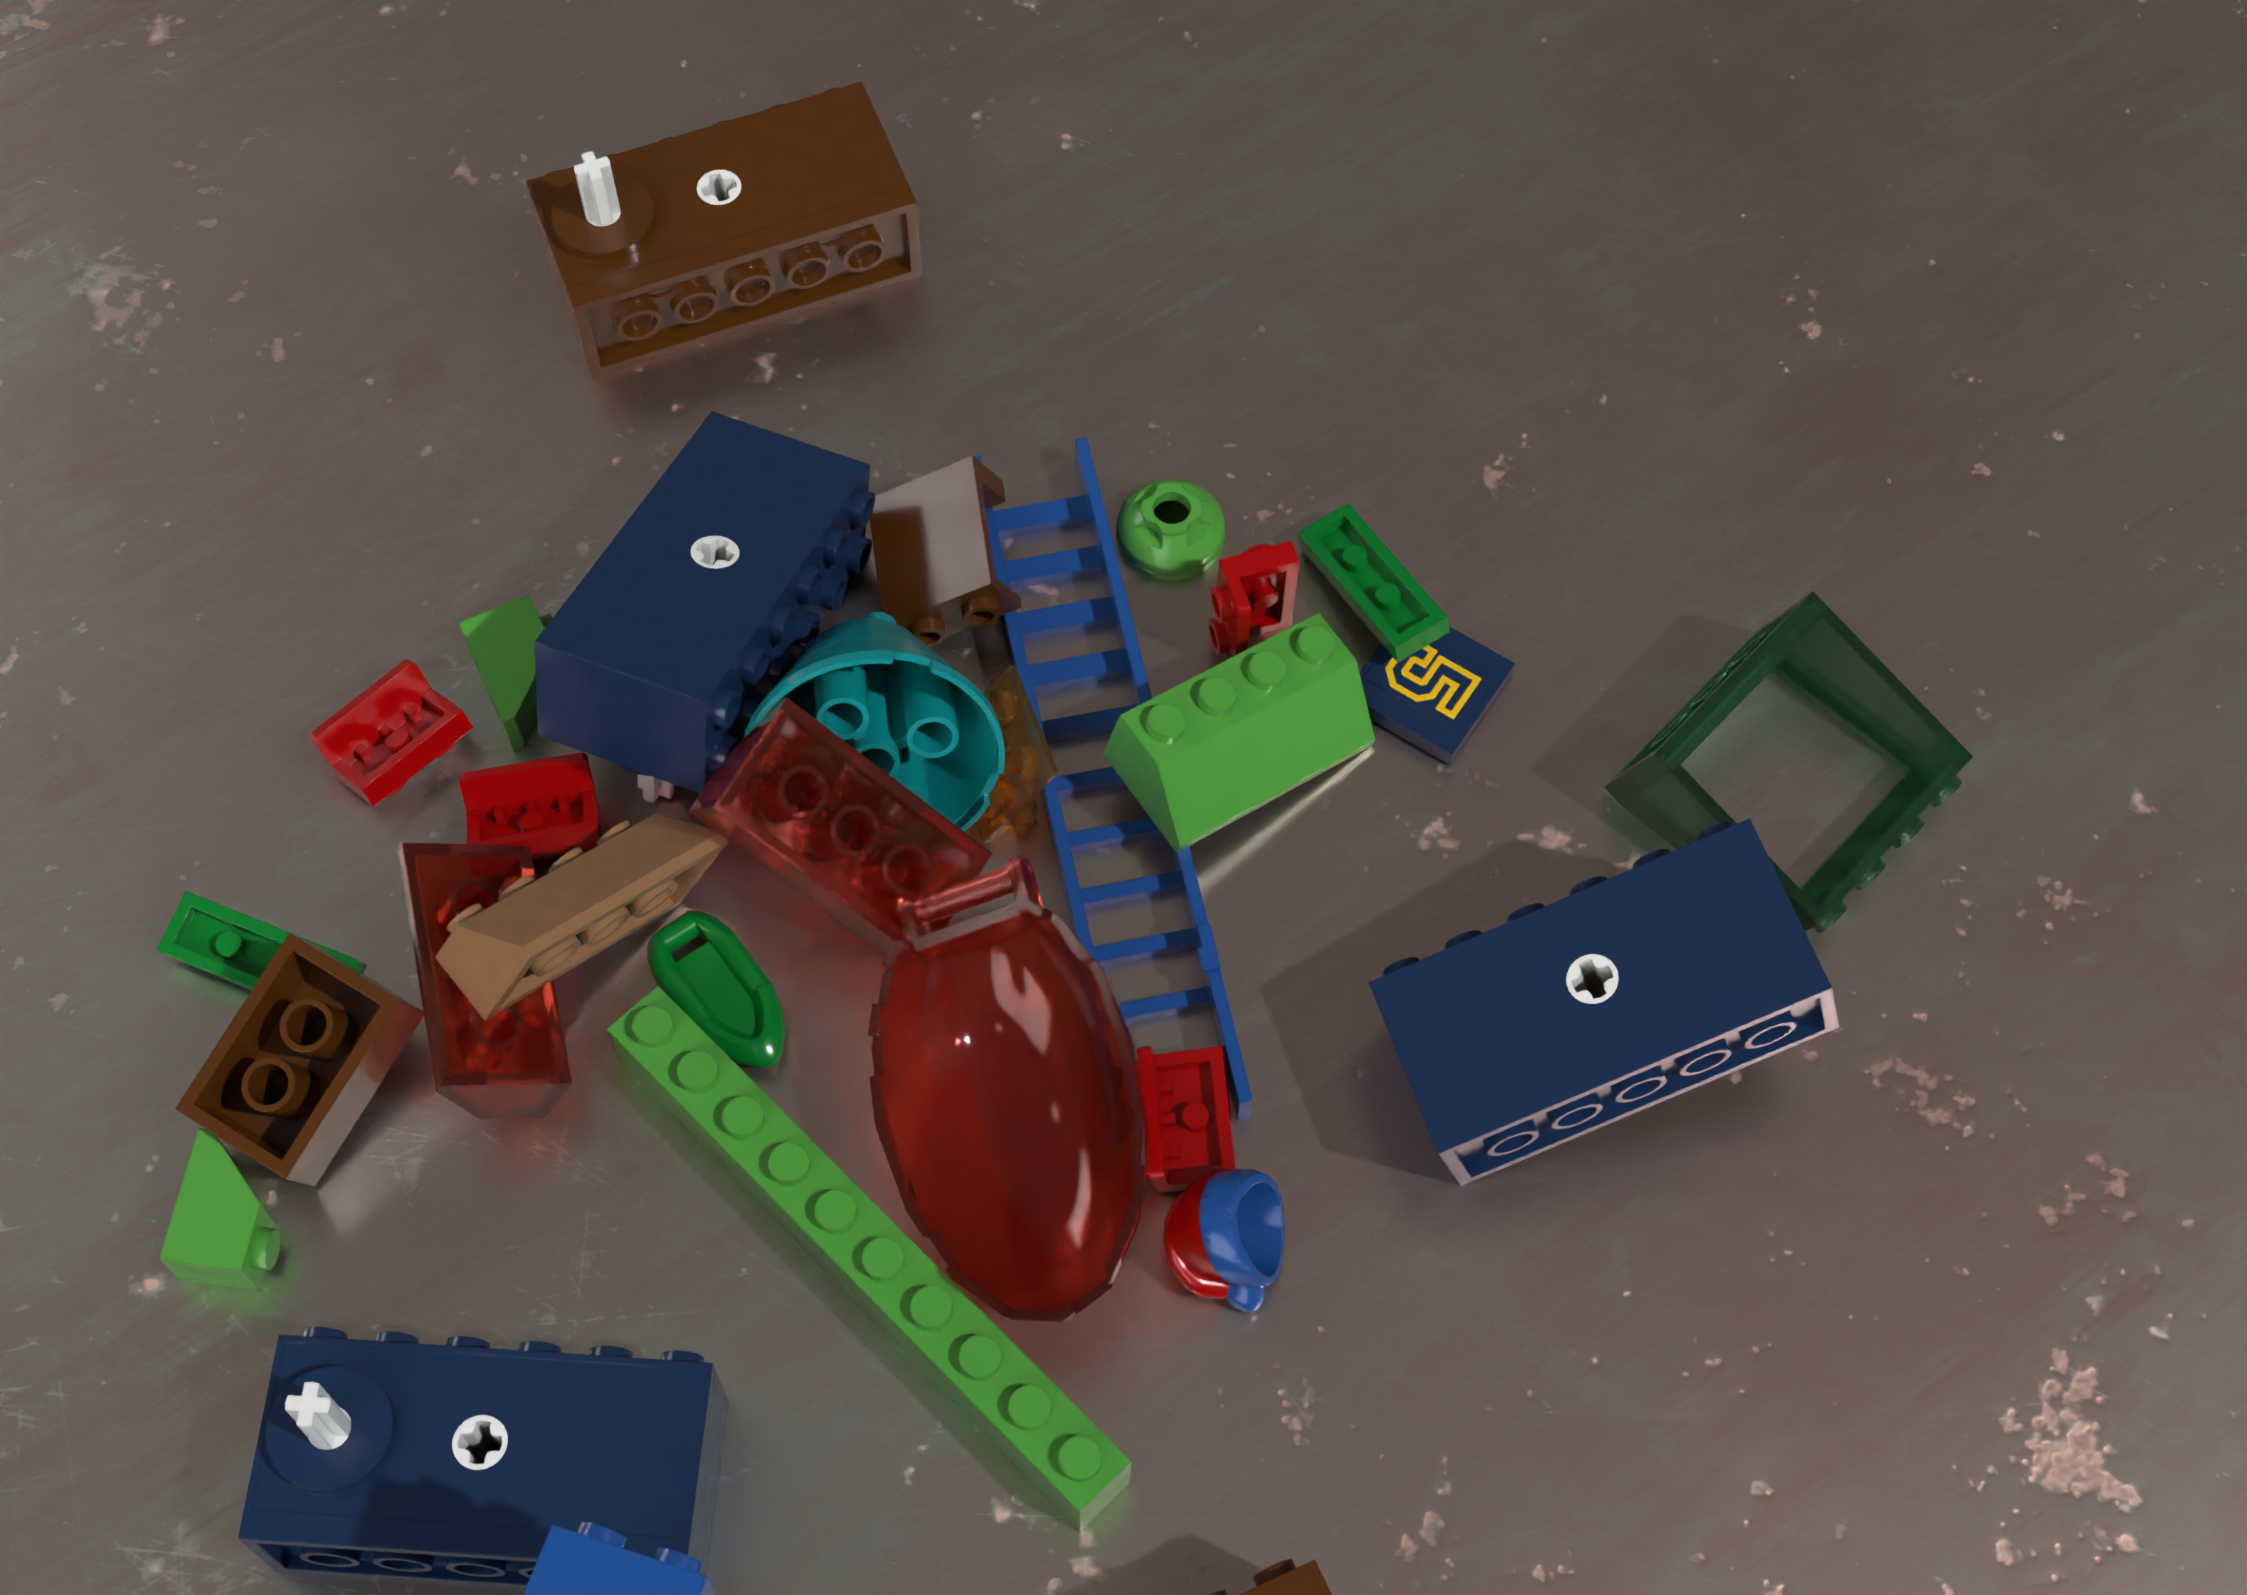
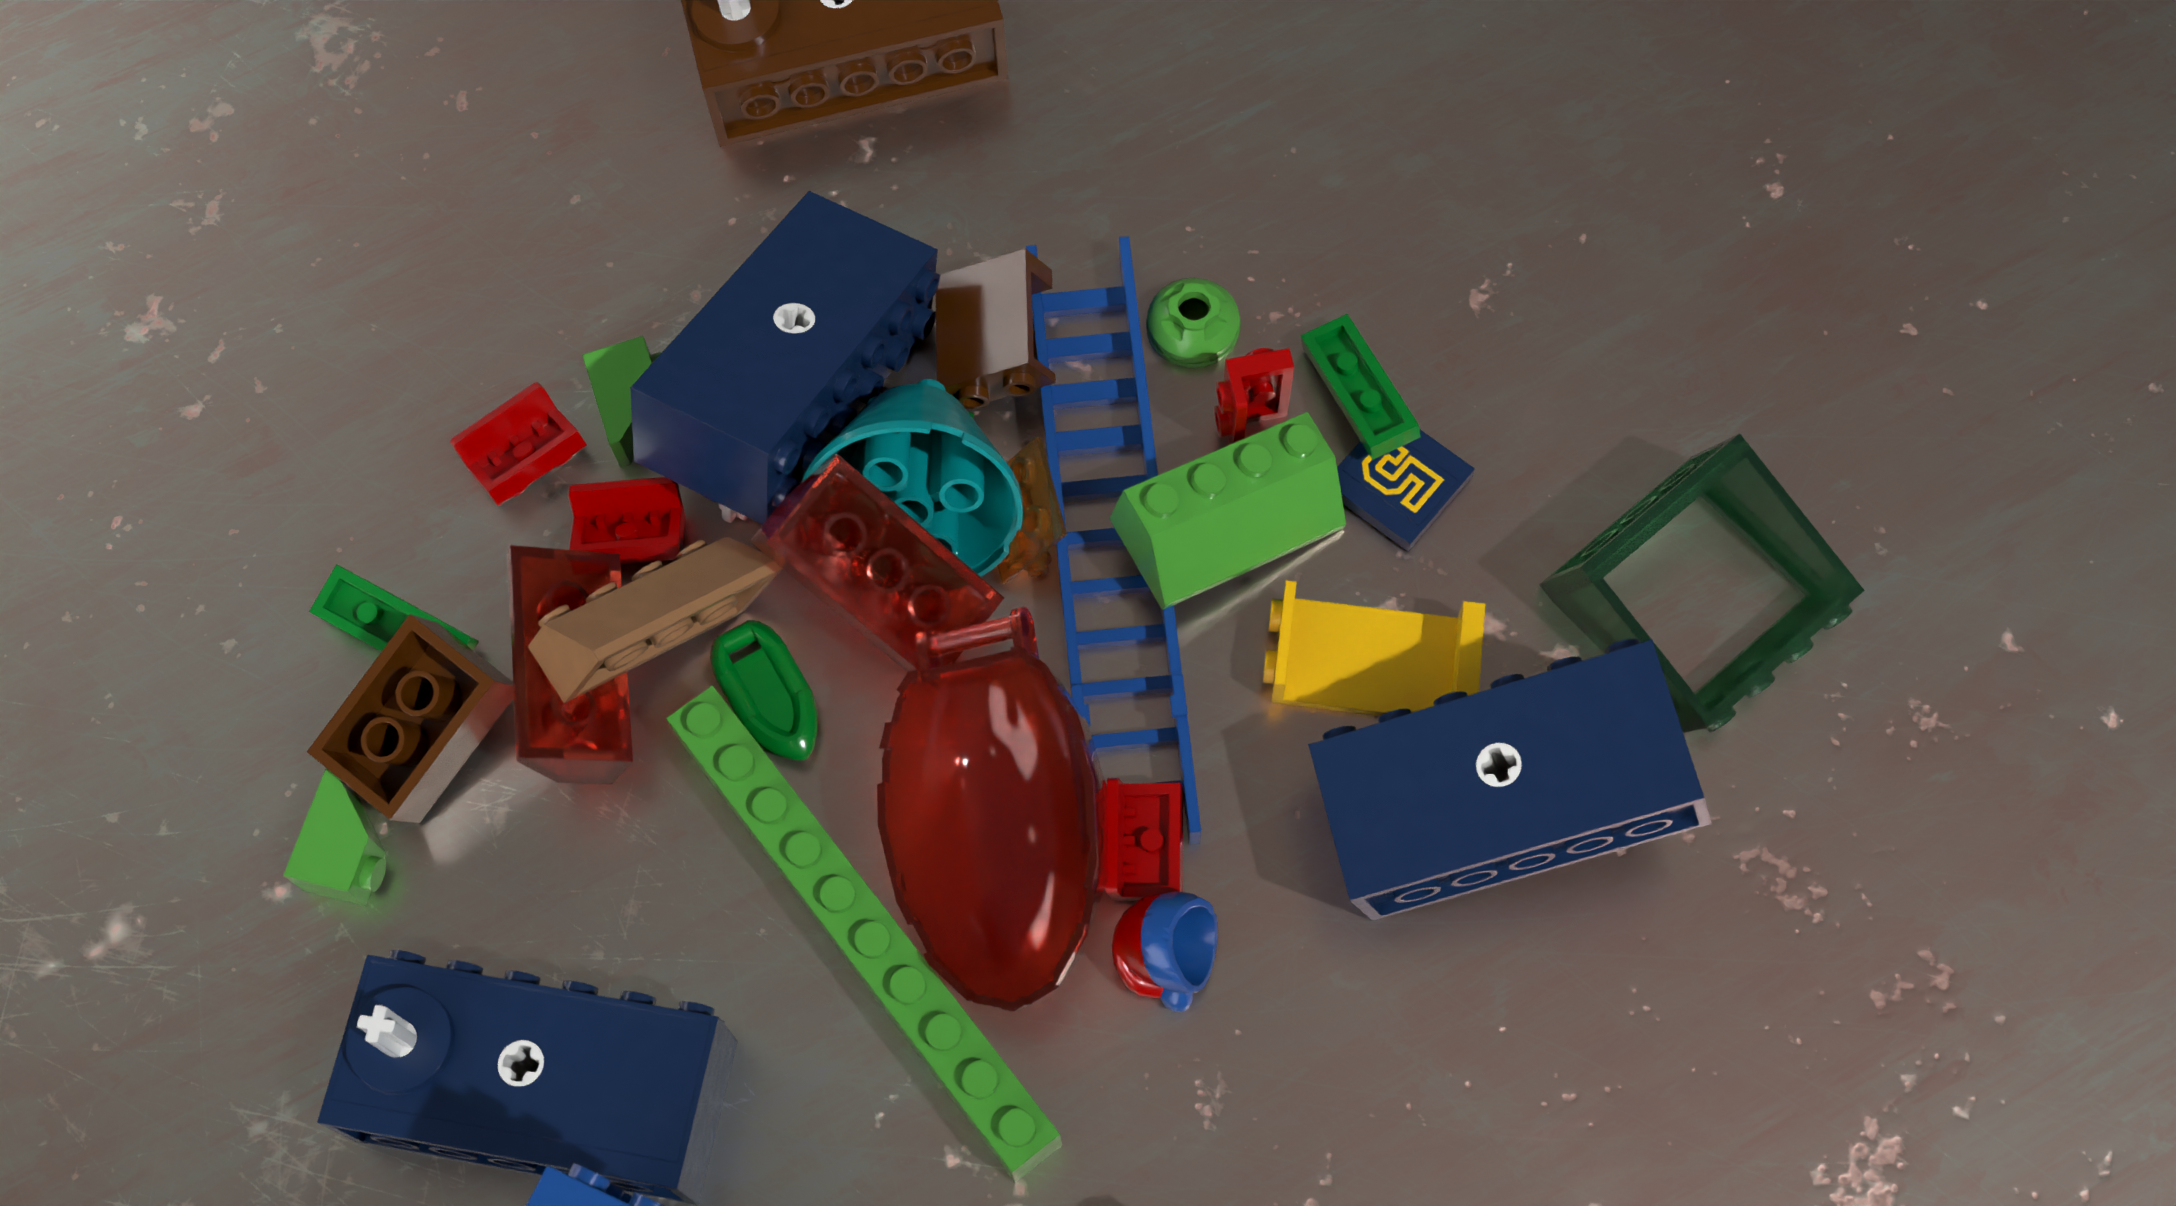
camera: 10 degrees right, 5 degrees up
none -> yellow panel [1262,580,1486,716]

